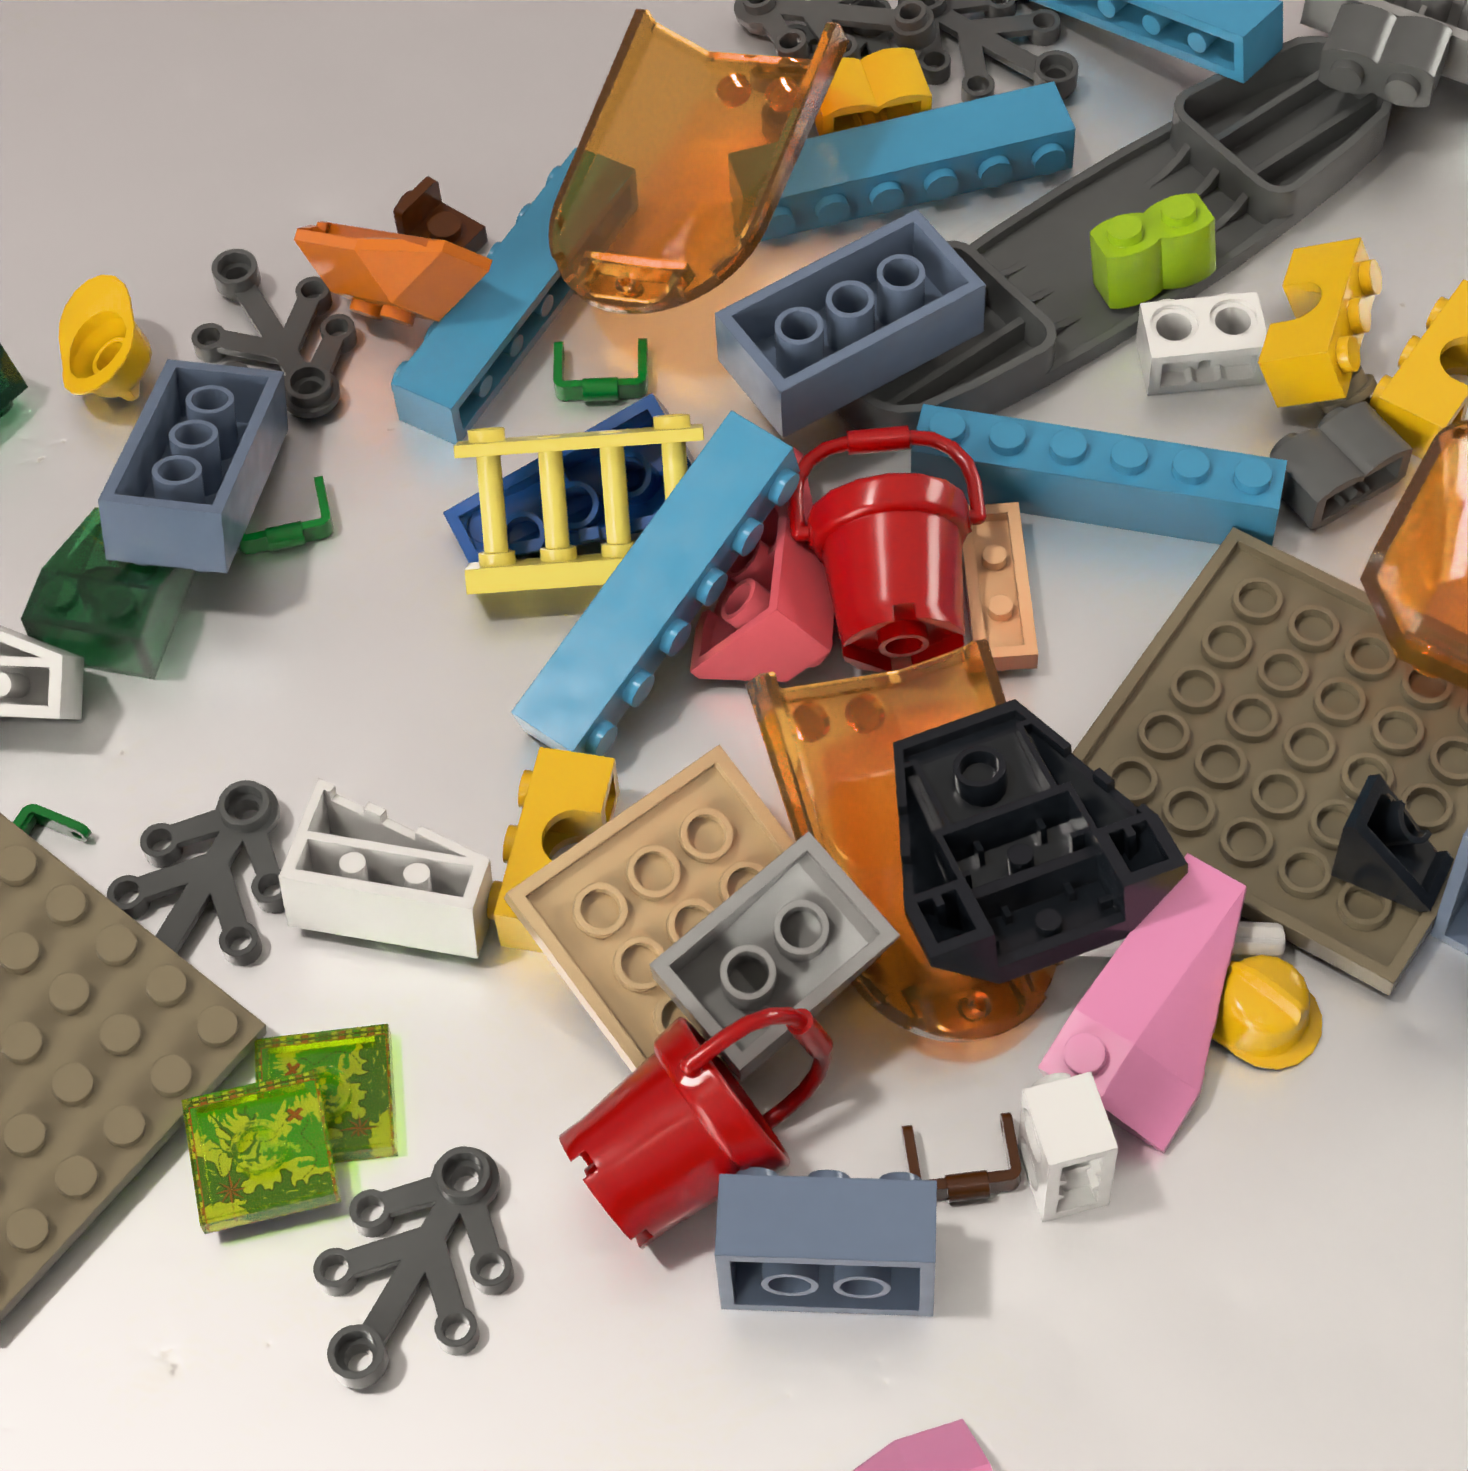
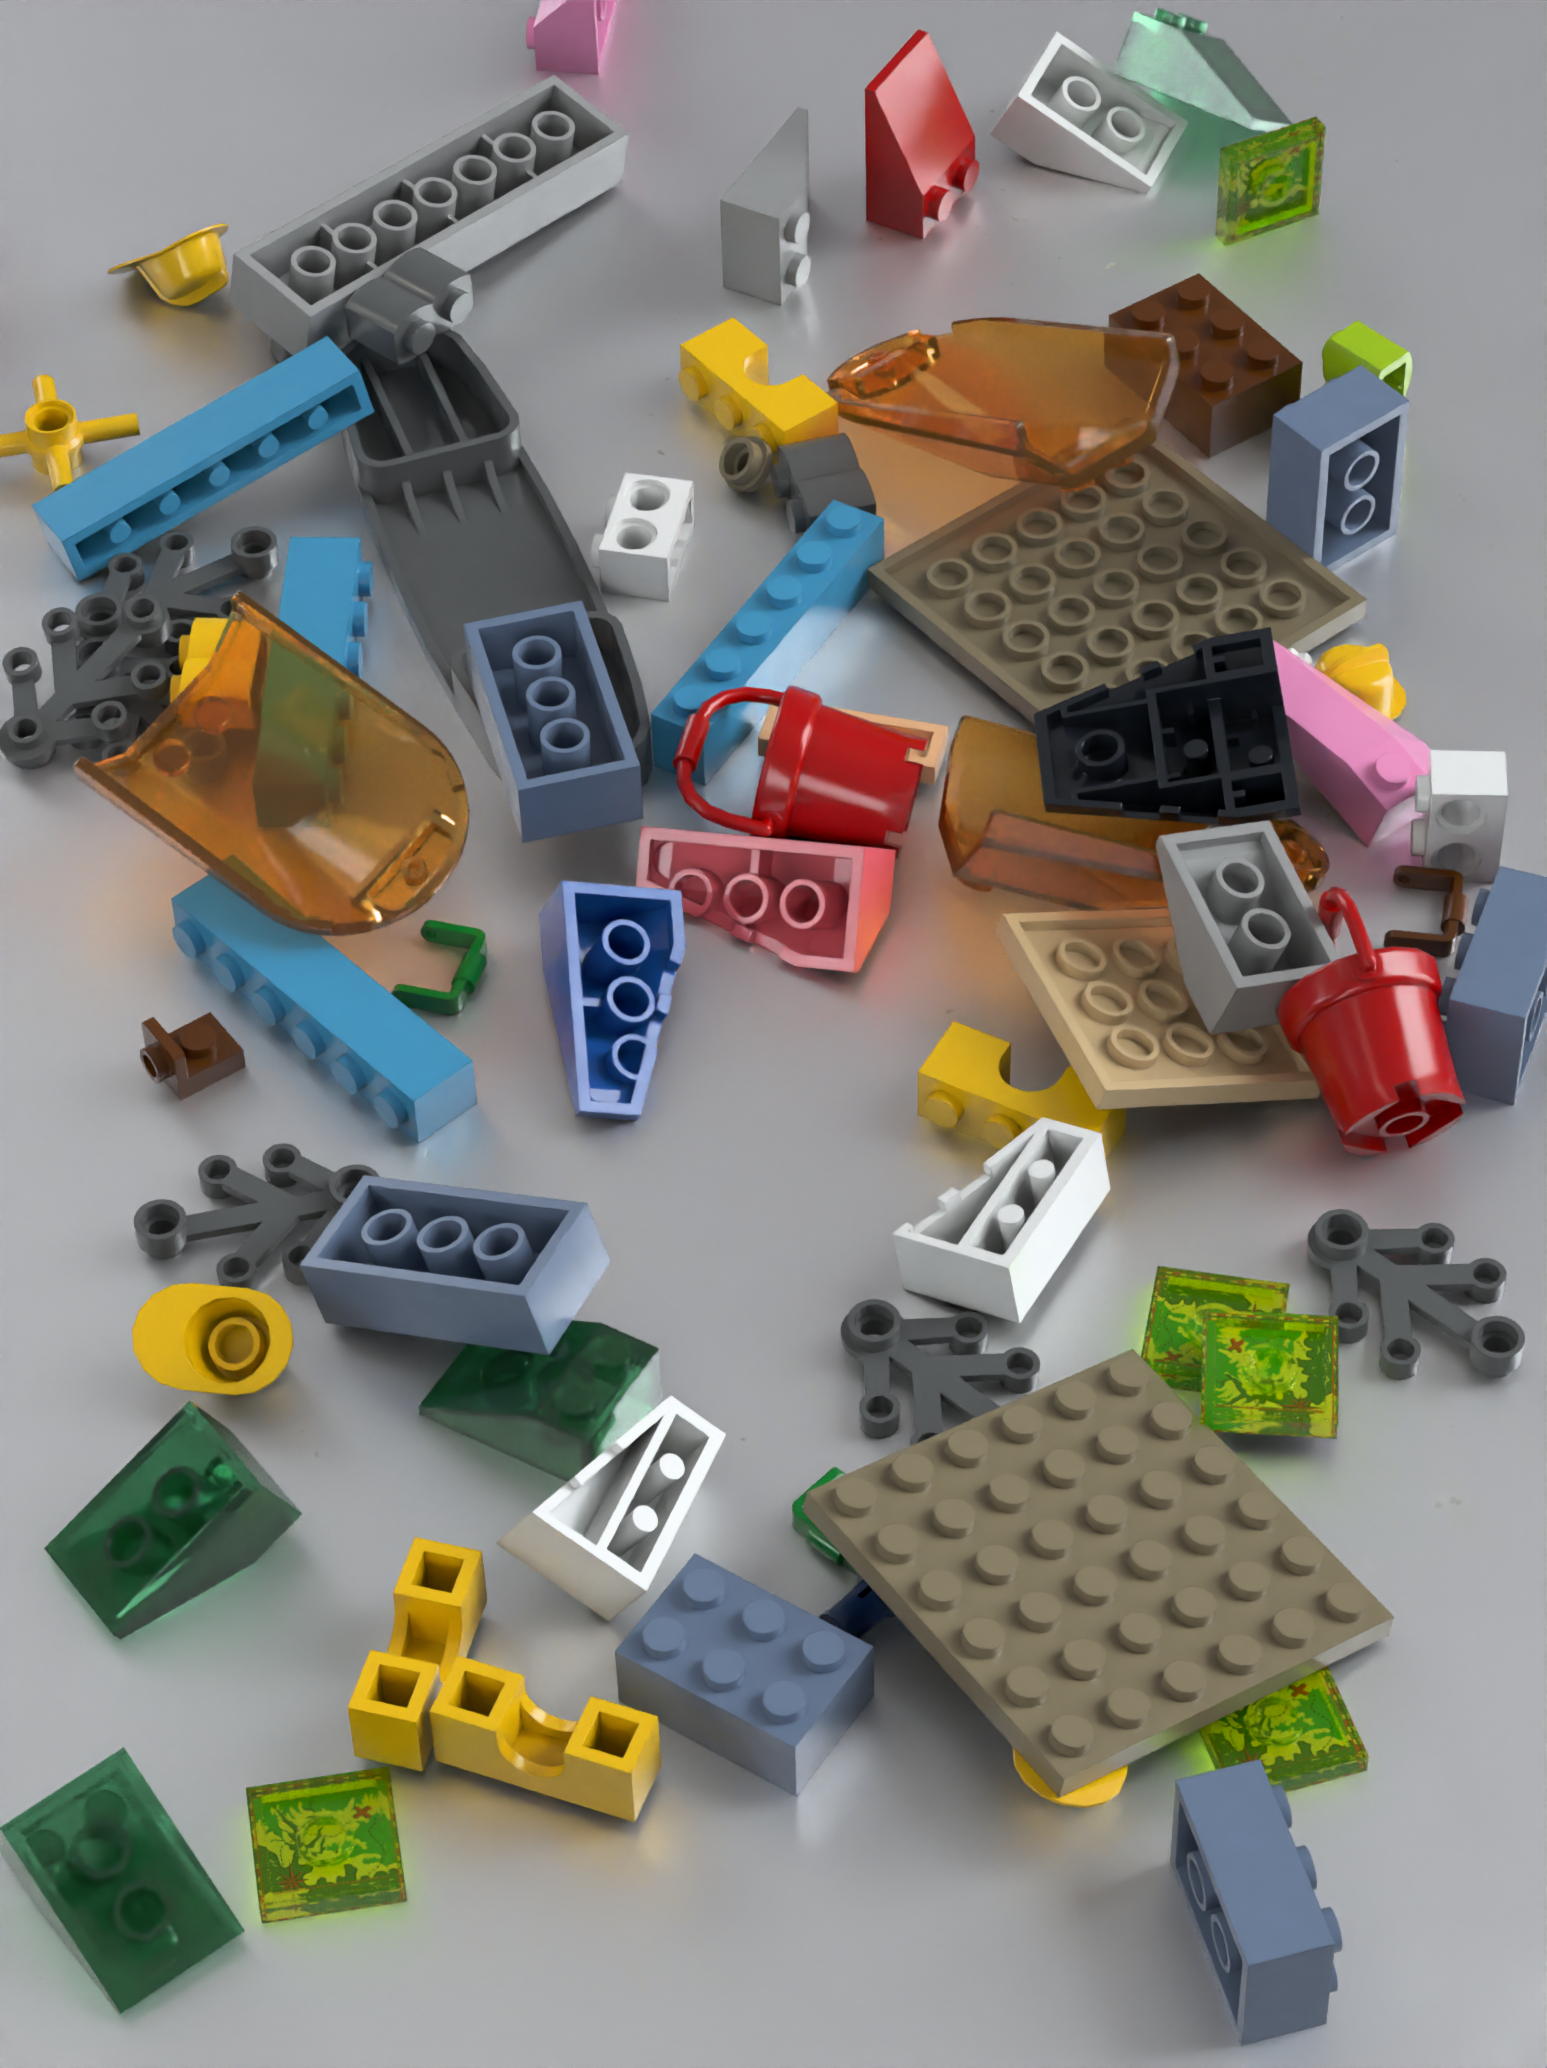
camera: 75 degrees left, 10 degrees down
orange wedge [294,221,492,327] -> none
light yellow fence [454,414,704,595] -> none
dark azure brick [511,410,800,756] -> none
lime brick [1089,193,1216,309] -> none
yellow arch [1258,237,1382,408] -> none
black slope [1331,773,1454,912] -> none

